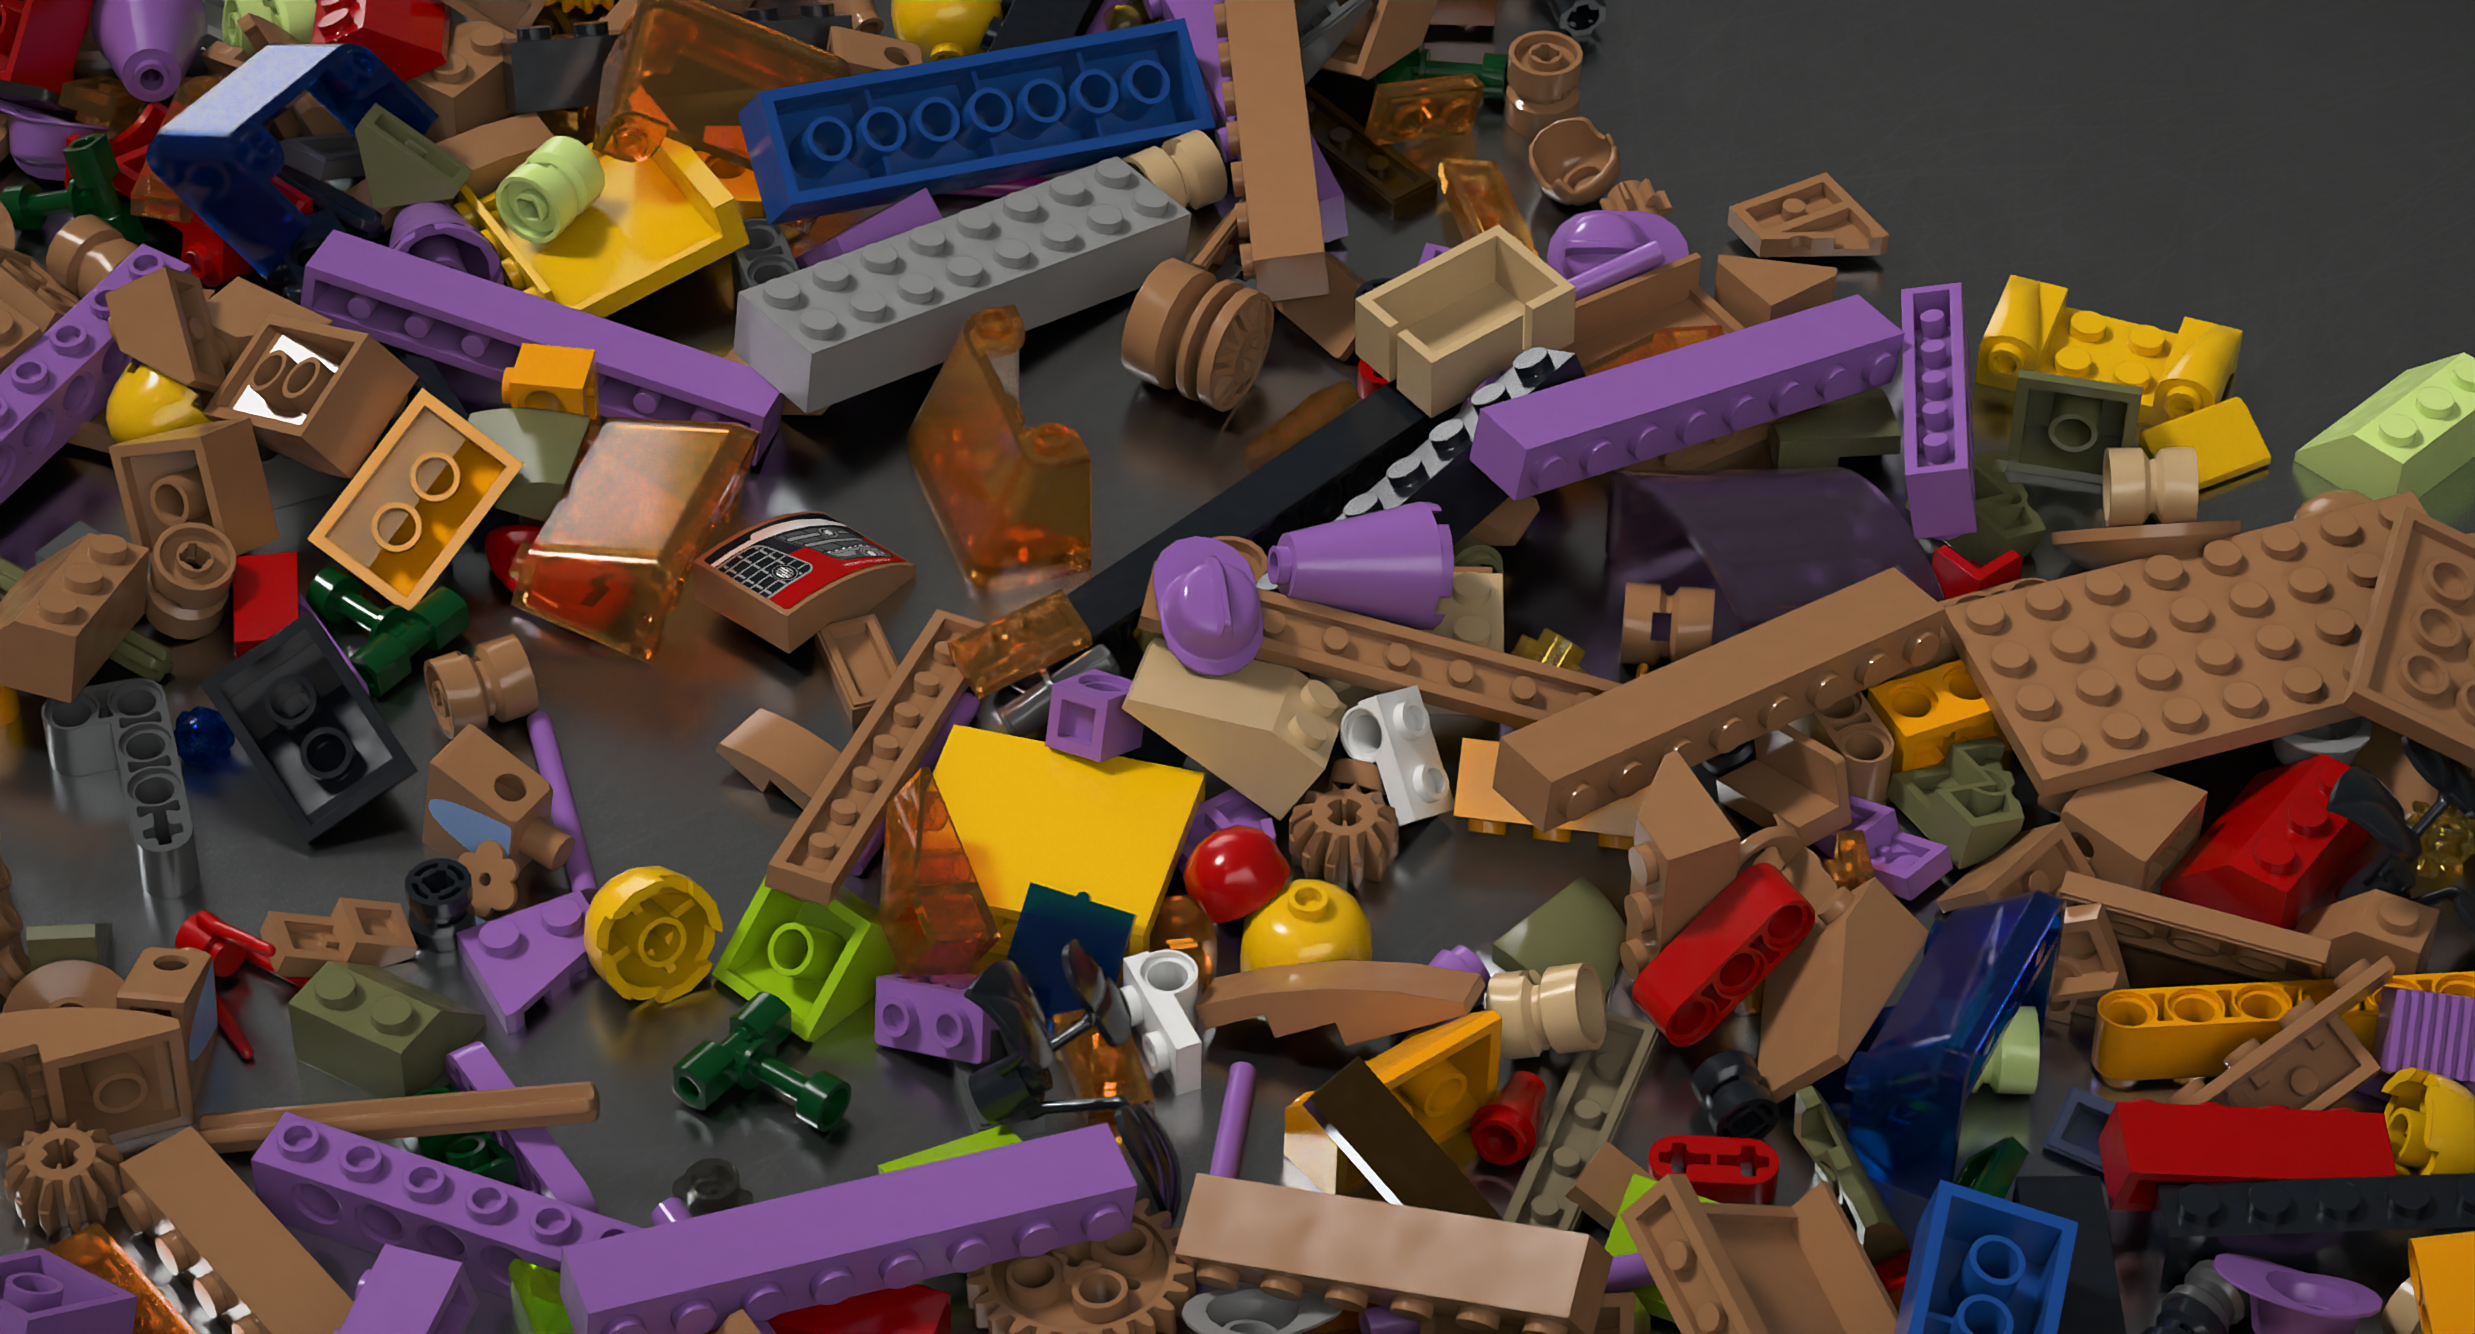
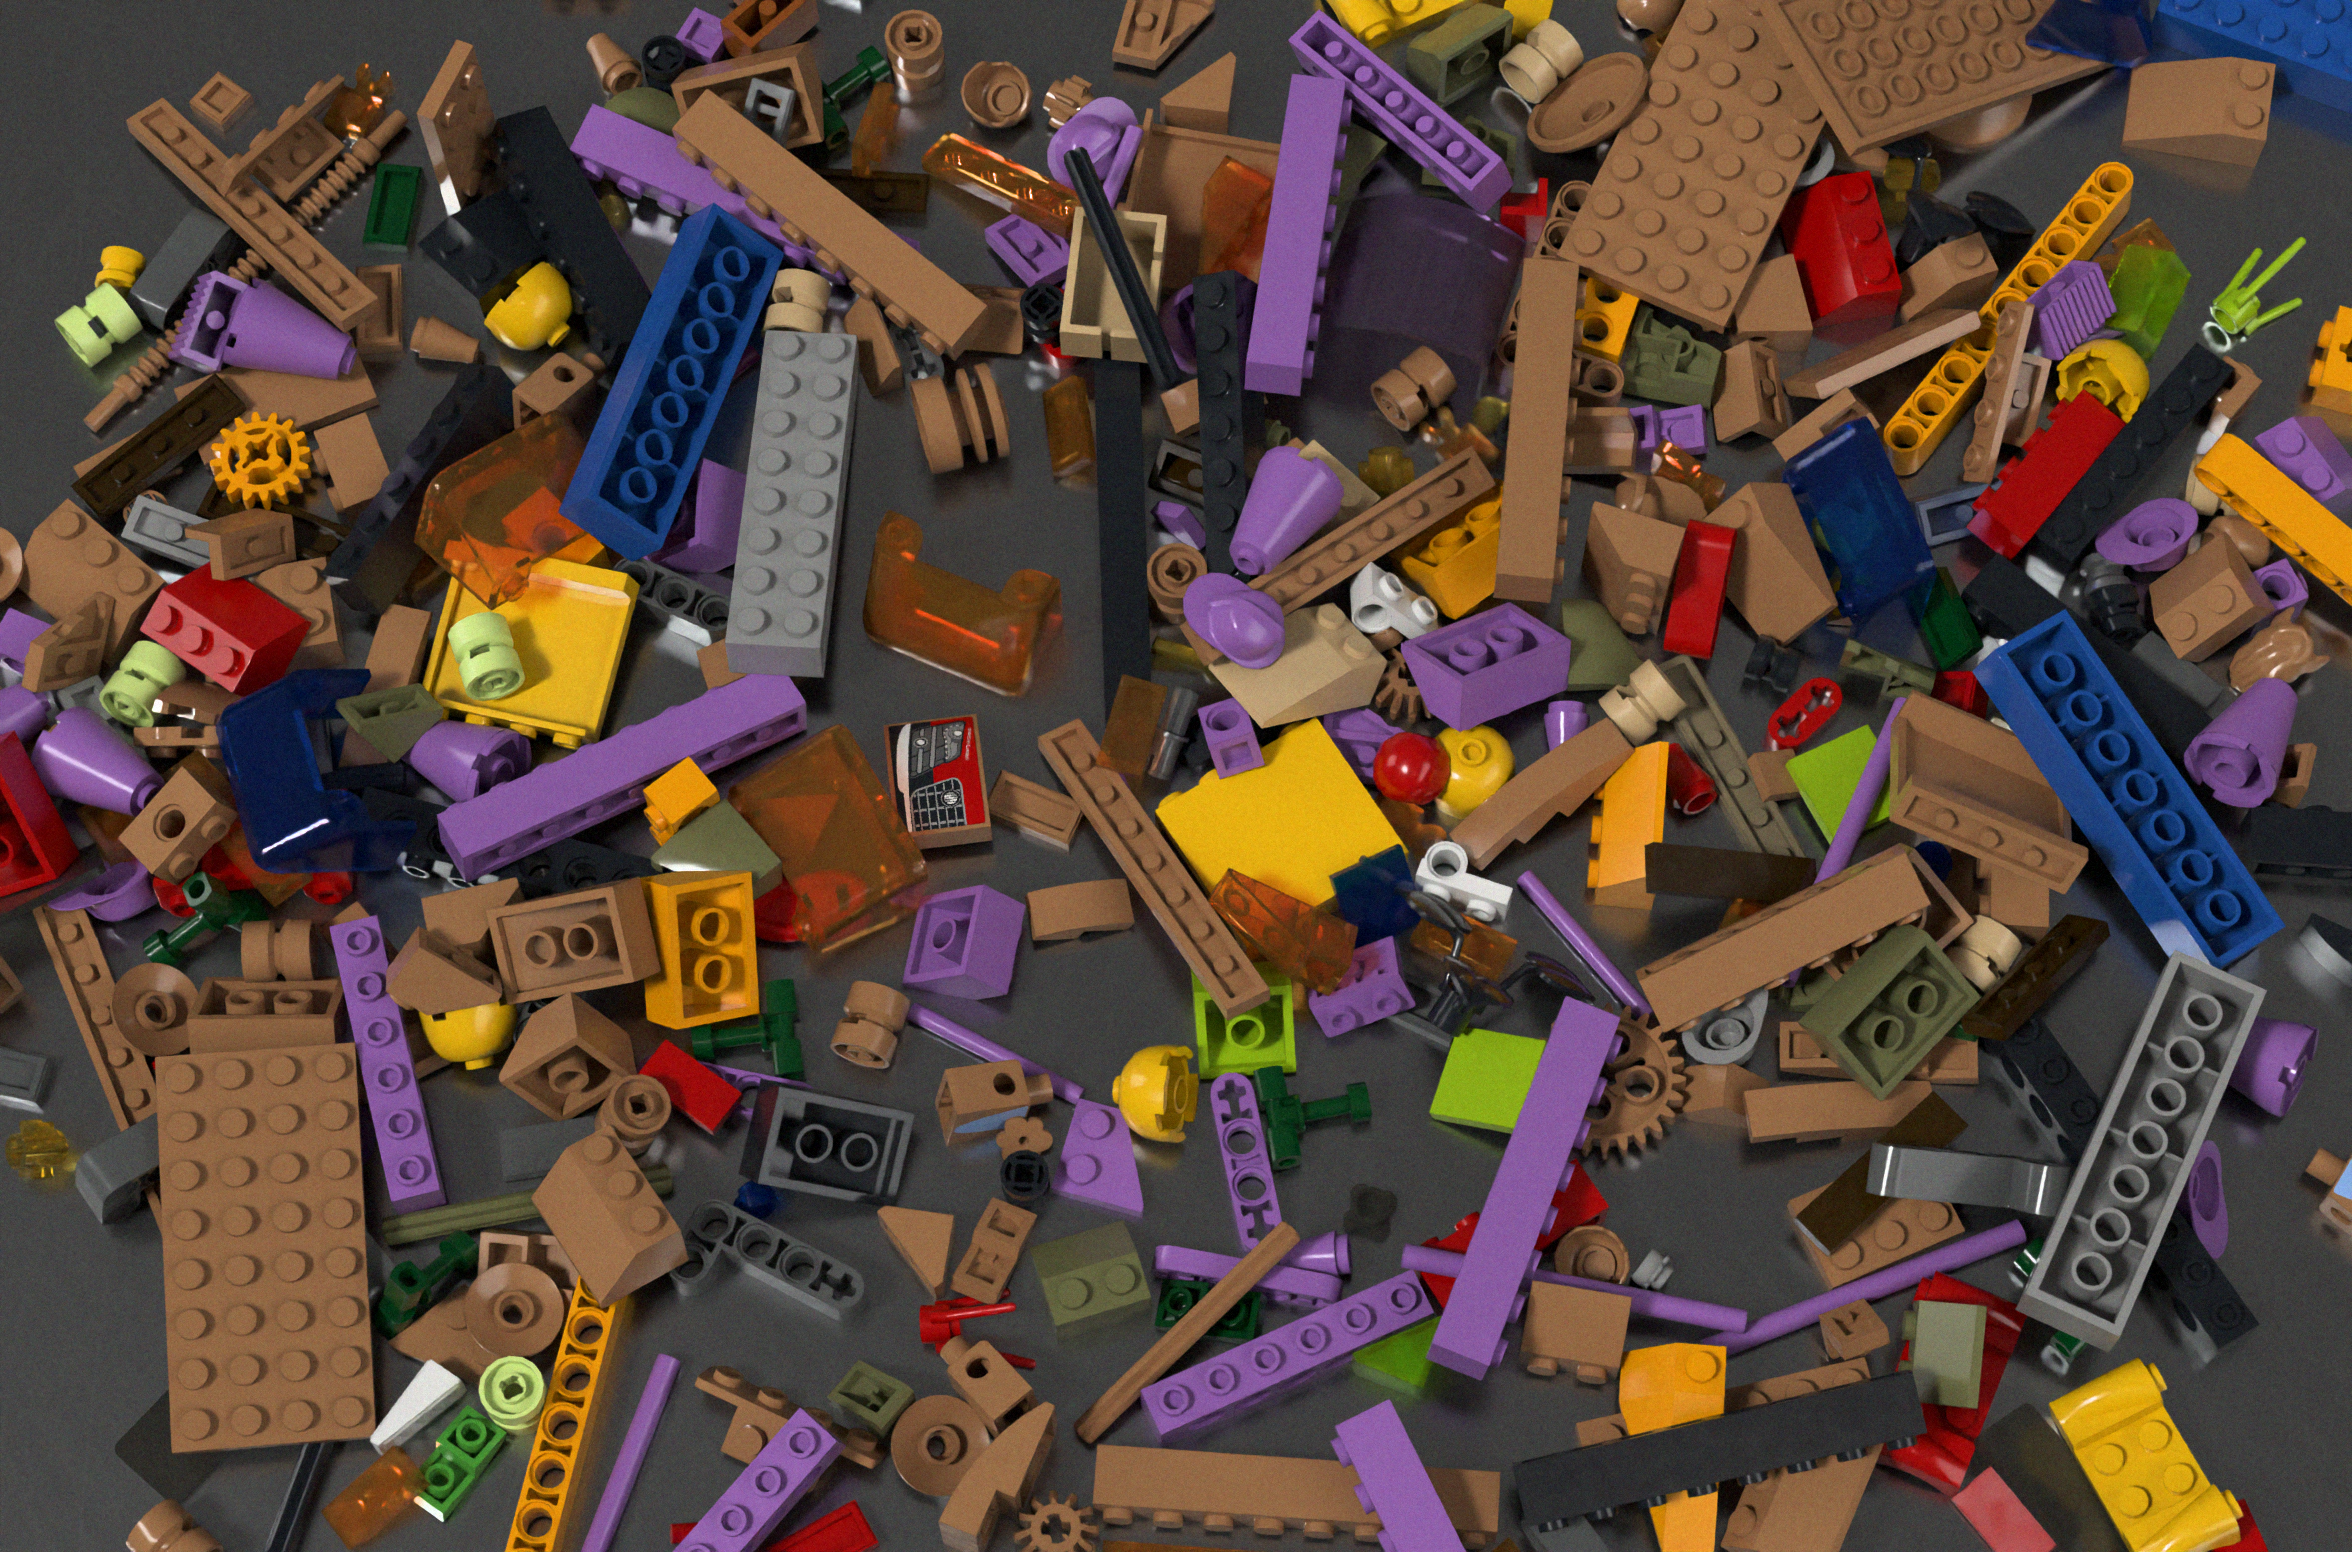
camera: 45 degrees left, 25 degrees up
none -> medium nougat brick [118,766,240,886]
none -> medium nougat slope [877,1205,956,1301]
none -> medium lavender slope [902,884,1026,1000]
none -> black axle [1064,147,1182,391]
none -> medium lavender beam [1210,1073,1282,1254]
none -> medium lavender cone [1280,1230,1353,1279]
none -> medium lavender slope [1401,602,1571,732]

